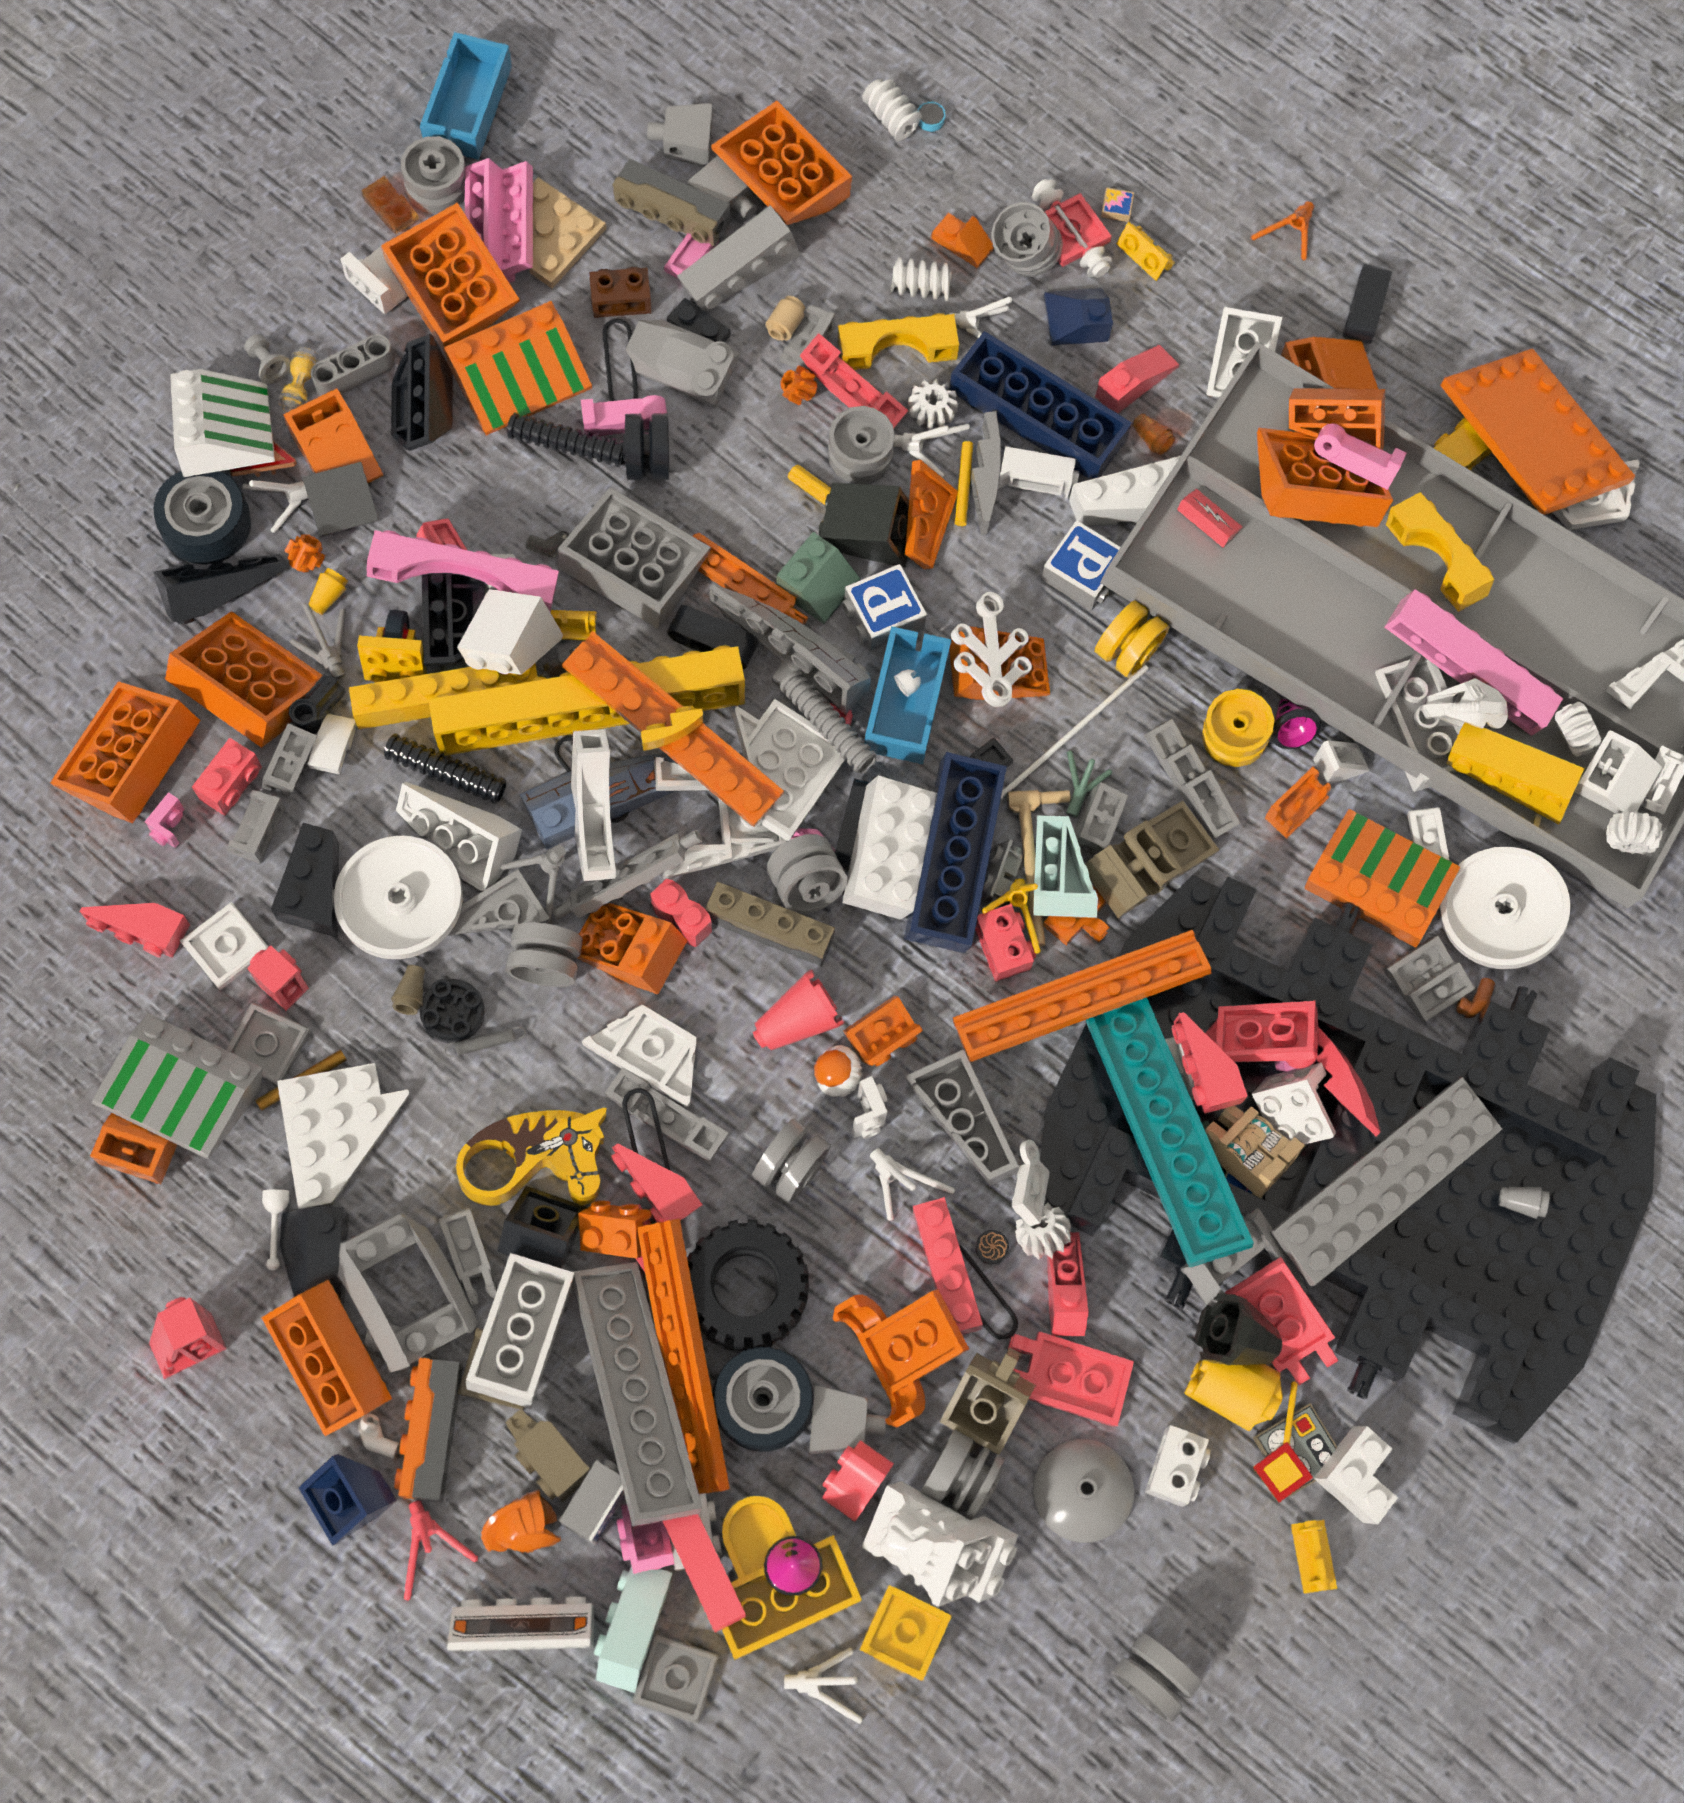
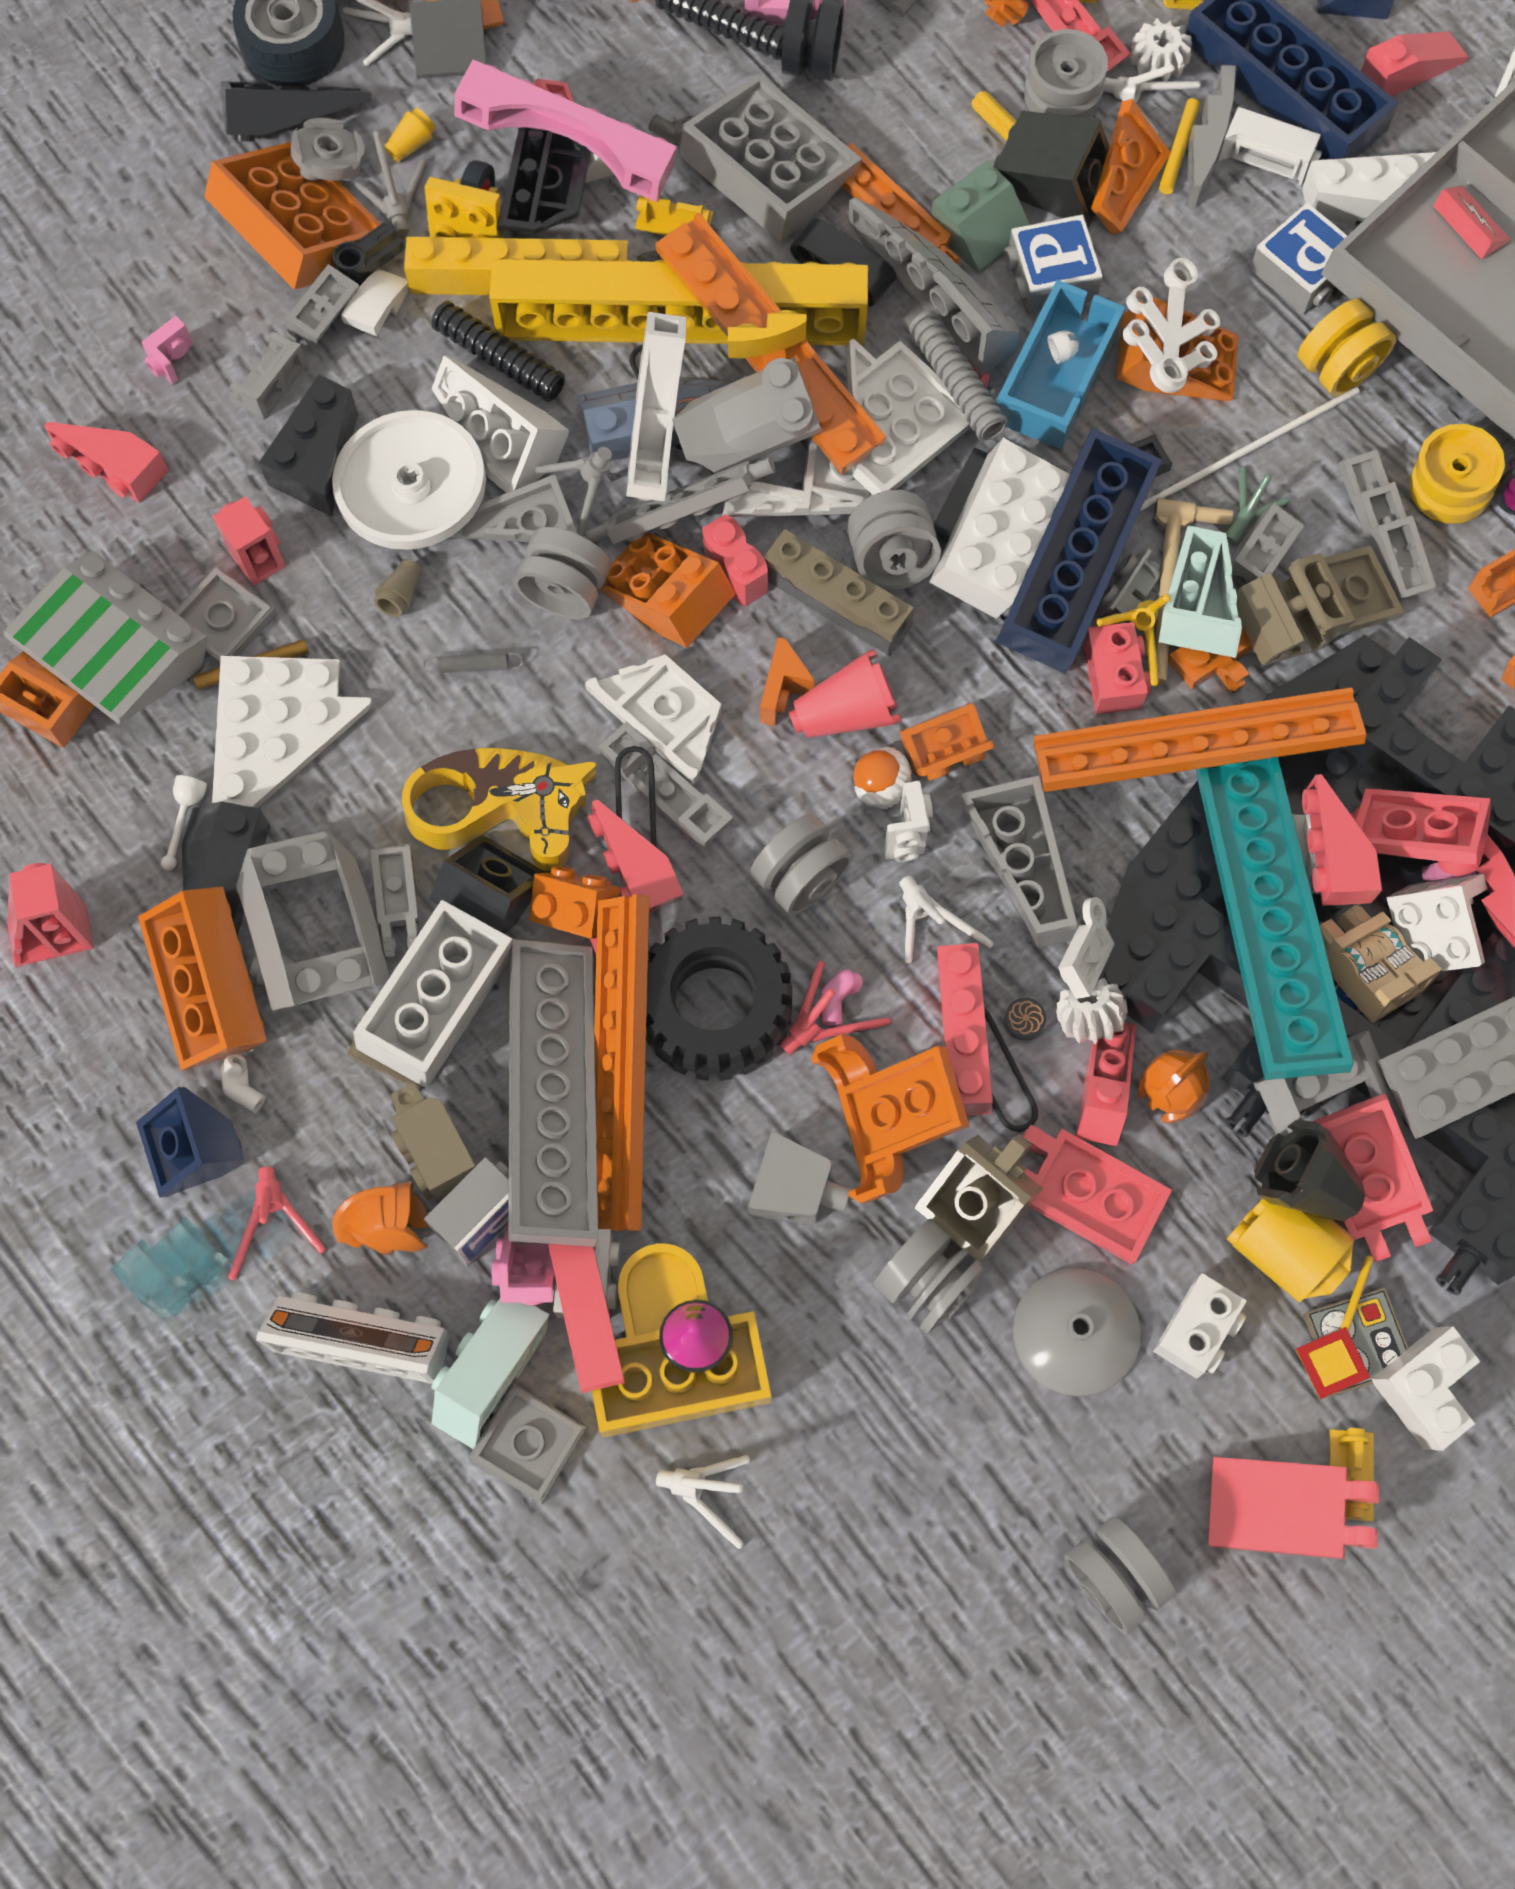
camera: 20 degrees right, 0 degrees up
orange slope [50,681,201,823] -> none
white tile [180,902,268,990] -> none
coral brick [192,738,262,816] -> none
orange gear [285,534,326,572] -> none
piece [394,1358,463,1502] -> none
black tile [420,979,485,1043] -> none
white slope [457,589,563,675] -> none
wheel [713,1347,814,1452] -> none
coral brick [822,1440,894,1522] -> none
yellow panel [859,1585,952,1681] -> none
white brick [862,1481,1018,1607] -> none
clear orange cone [1132,413,1175,455] -> none
none -> clear light blue brick [110,1217,228,1319]
none -> light grey plate [291,118,365,181]
none -> light grey slope [672,357,823,474]
none -> orange slope [760,637,815,726]
none -> coral plant [779,961,891,1055]
none -> bright pink arm [821,969,863,1026]
none -> orange helmet [1137,1050,1210,1124]
none -> coral tile [1208,1457,1380,1560]

